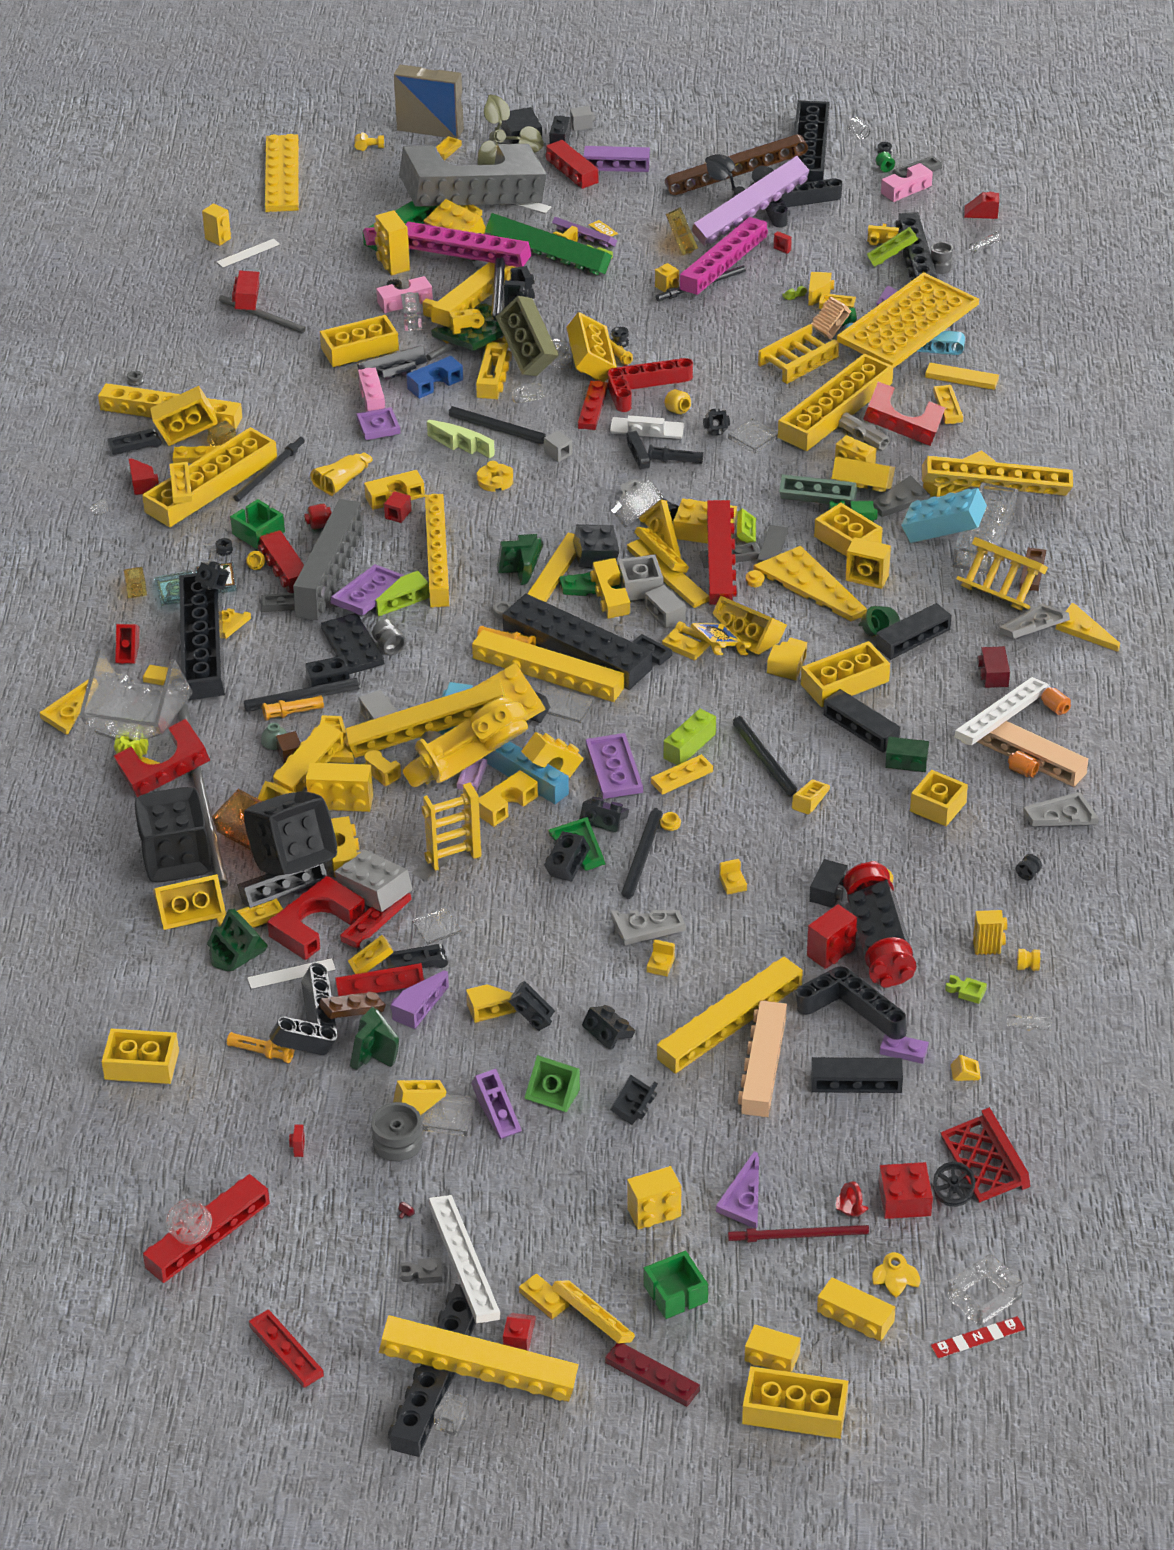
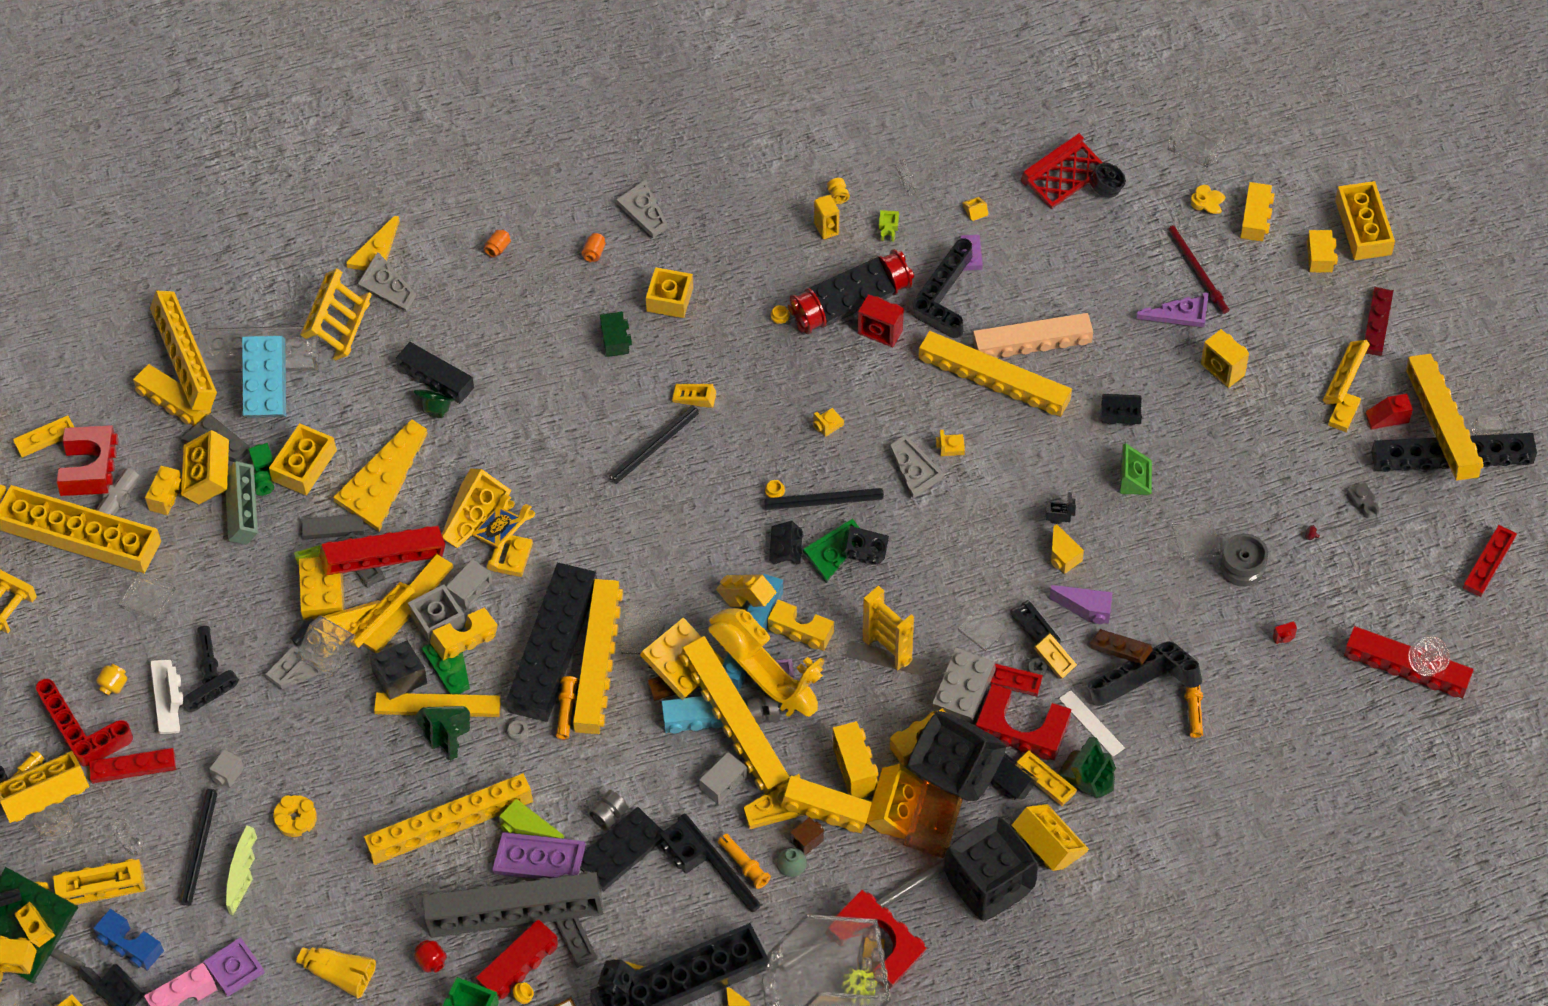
camera: 110 degrees left, 15 degrees up
yellow brick [101,1029,179,1084] -> none
red plate [335,963,424,996] -> none
dark green piece [350,1006,399,1070] -> none
yellow arch [364,470,425,510] -> none
yellow leg [365,750,401,787] -> none
red brick [384,491,412,523] -> none
yellow slope [393,1080,446,1115] -> none
white plate [429,1195,500,1323] -> none
medium lavender slope [471,1069,522,1139] -> none
olive brick [496,296,559,376] -> none
black bracket [582,1005,636,1049] -> none
medium lavender plate [586,733,643,799] -> none
black plate [632,634,672,666] -> none
green piece [643,1250,708,1320] -> none
yellow plate [651,754,713,795] -> none
lime brick [663,708,716,765] -> none
black brick [703,408,730,436] -> none
yellow plate [745,570,765,587] -> none
yellow piece [767,638,807,681] -> none
yellow brick [801,641,890,707] -> none
black brick [809,859,848,908] -> none
black brick [811,1057,903,1093] -> none
black brick [823,689,900,753] -> none
red piece [835,1181,869,1217] -> none
yellow brick [845,537,891,589] -> none
red brick [878,1162,933,1219] -> none
red sticker [931,1316,1025,1358] -> none
white plate [954,677,1049,745] -> none
dark red brick [977,646,1010,688] -> none
light nougat brick [977,710,1088,787] -> none
black wheel [1015,854,1042,881] -> none
reddish brown plate [1019,547,1047,591] -> none

